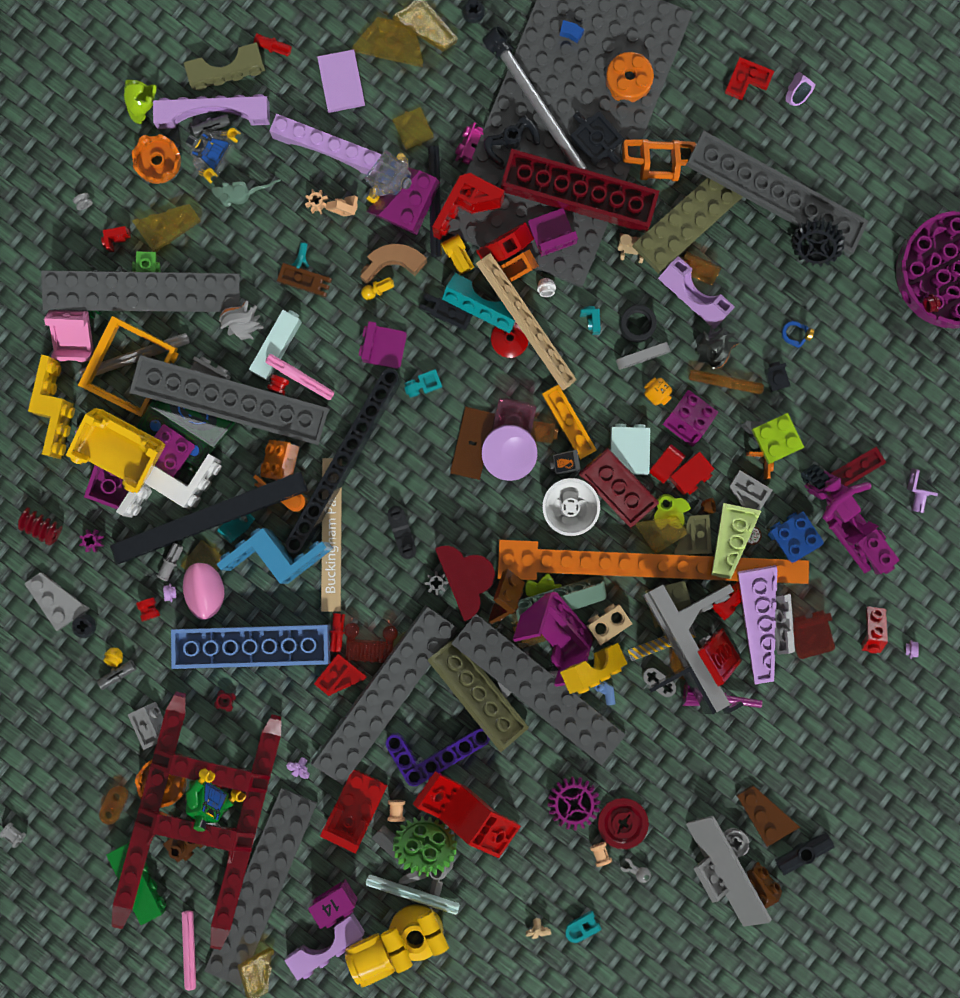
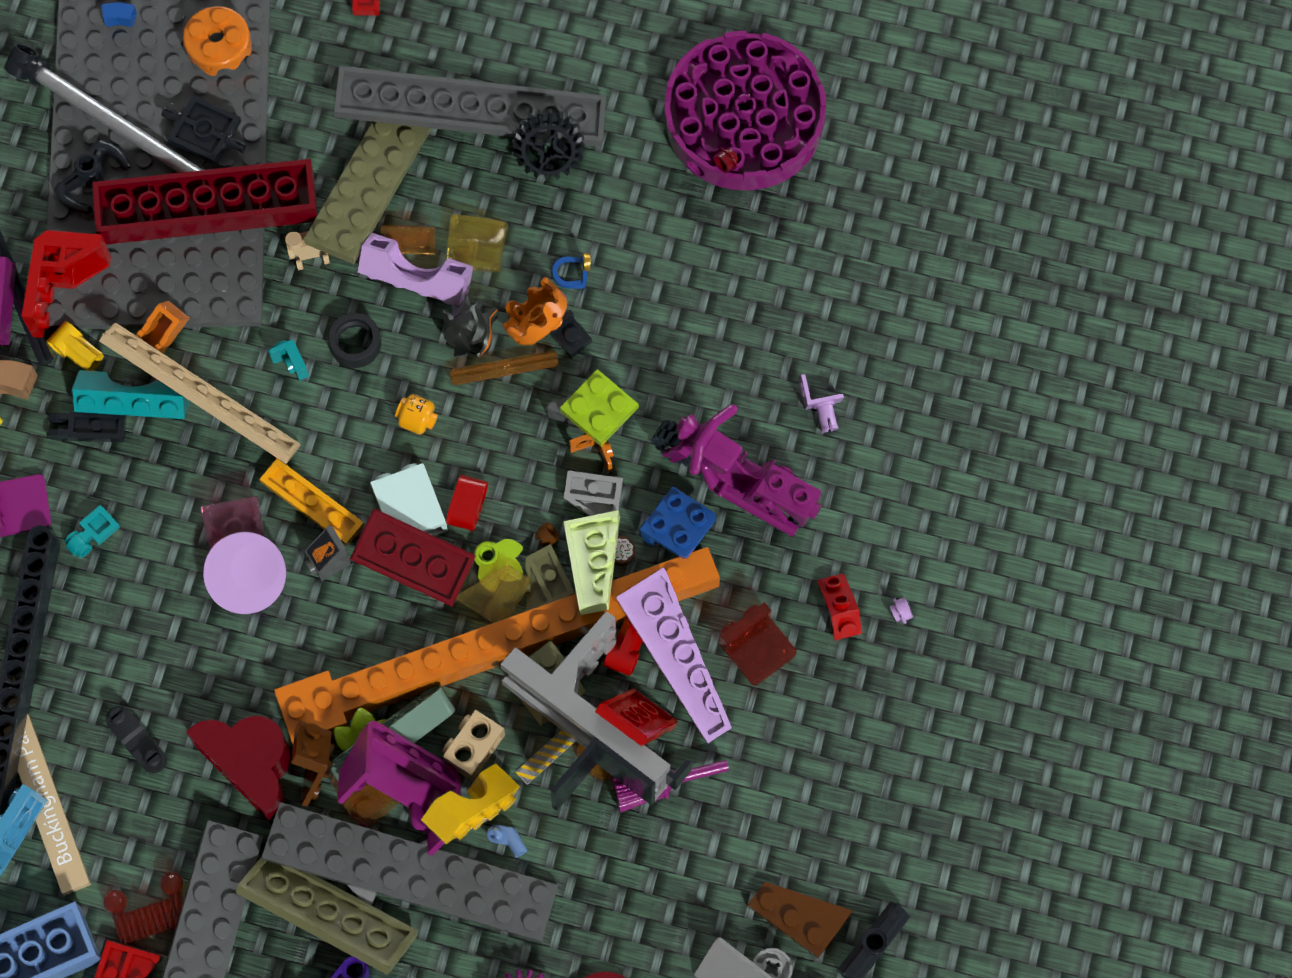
camera: 20 degrees left, 15 degrees down
red axle [330,613,345,652] -> none
light grey gear [425,571,449,595] -> none
reddish brown piece [450,407,495,480] -> none
dark pink hinge [455,122,484,164] -> none
red slope [476,222,534,262] -> none
red dish [491,323,529,358] -> none
magenta bracket [528,208,578,257] -> none
clear orange bracket [530,421,558,444] -> none
white plate [537,278,556,297] -> none
white piece [543,478,600,536] -> none
light grey beam [616,342,671,370] -> none
orange bar [622,139,696,181] -> none
light grey beam [642,668,676,697] -> none
magenta bracket [662,390,718,447] -> none
red brick [669,452,714,495] -> none
light grey wing [775,594,795,655] -> none
dark red plate [830,446,886,486] -> none
none -> clear yellow plate [446,214,508,272]
none -> orange plate [503,277,567,345]

